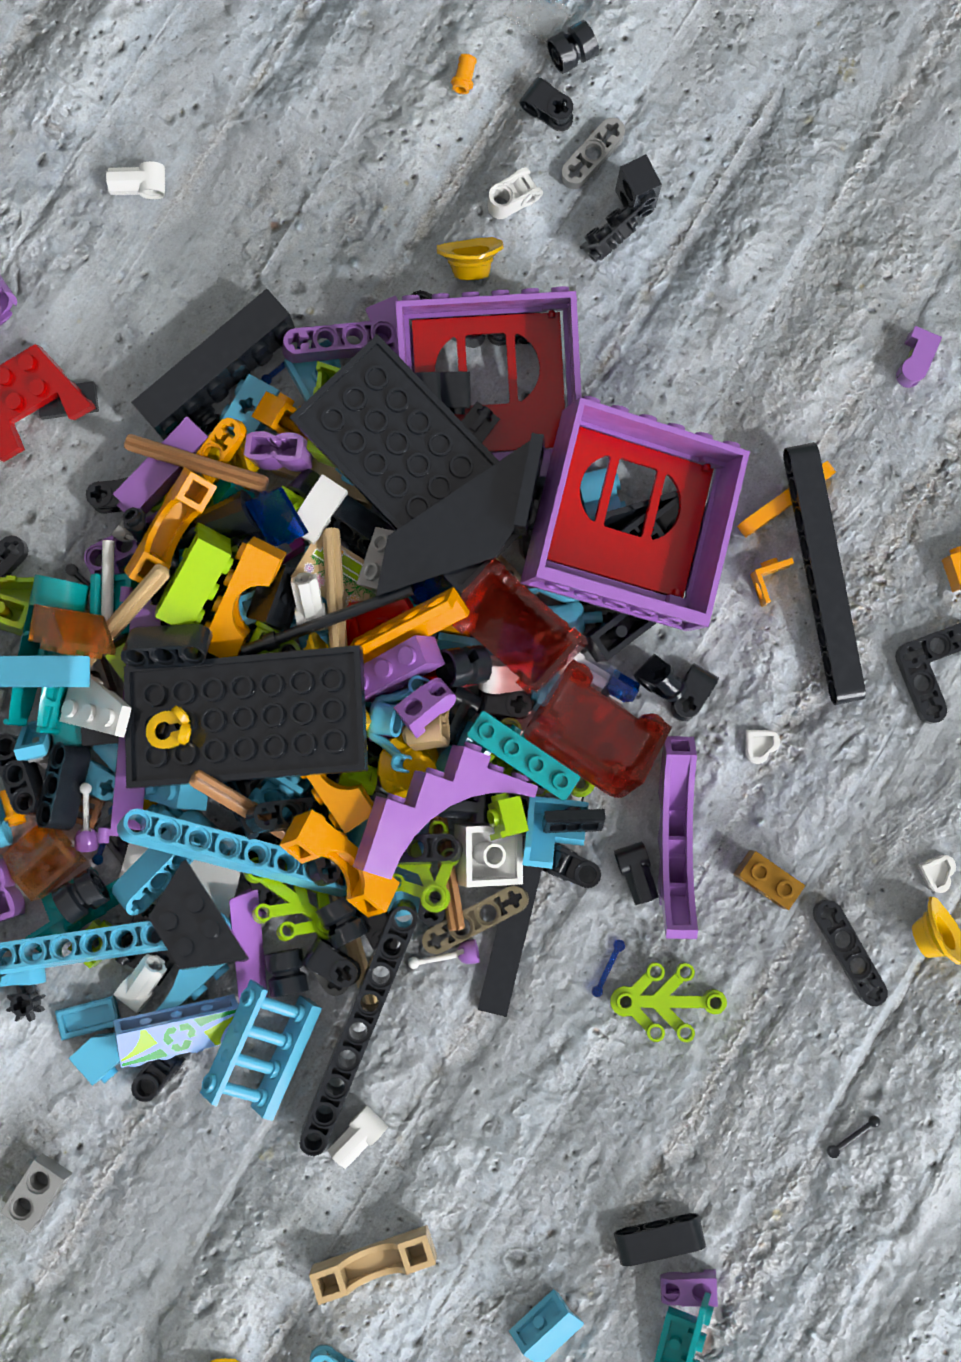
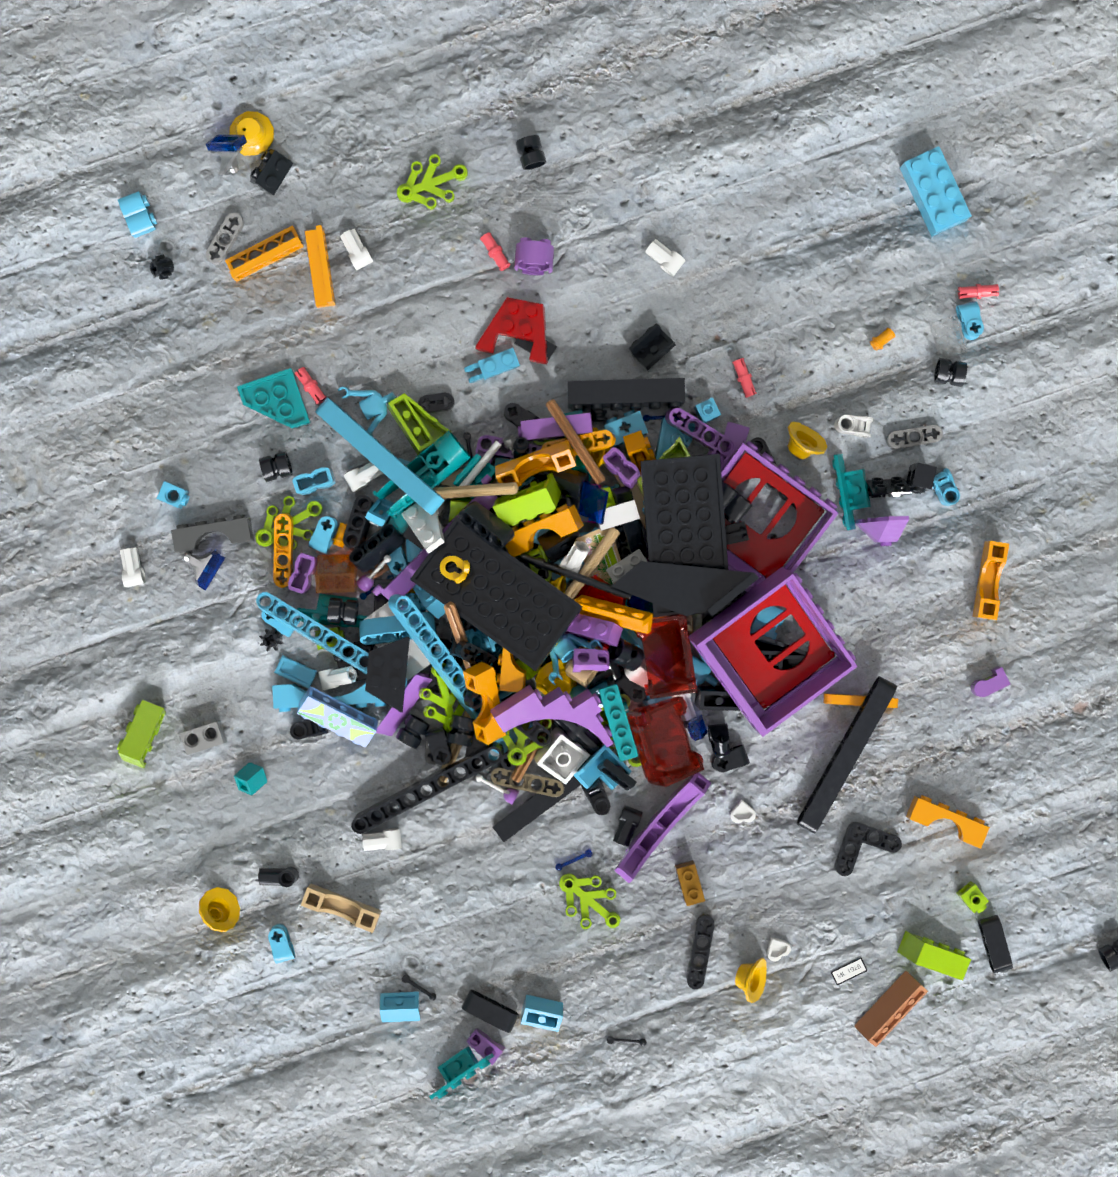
camera: 40 degrees right, 5 degrees up
clear orange slope [28,604,116,659] -> none
medium azure fence [200,979,322,1121] -> none
lime brick [487,793,529,841] -> none
black piece [519,77,573,131] -> none
light orange bracket [750,558,794,607] -> none
none -> teal panel [234,762,267,796]
none -> black piece [258,867,299,888]
none -> black hinge [402,975,437,1001]
none -> medium azure hinge [464,348,520,383]
none -> medium azure brick [521,995,563,1032]
none -> black bracket [629,323,676,371]
none -> medium azure brick [694,397,721,424]
none -> coral pin [732,358,757,398]
none -> teal bracket [832,454,871,530]
none -> medium lavender wedge [855,516,909,546]
none -> medium azure piece [932,468,960,506]
none -> light orange arch [972,541,1009,620]

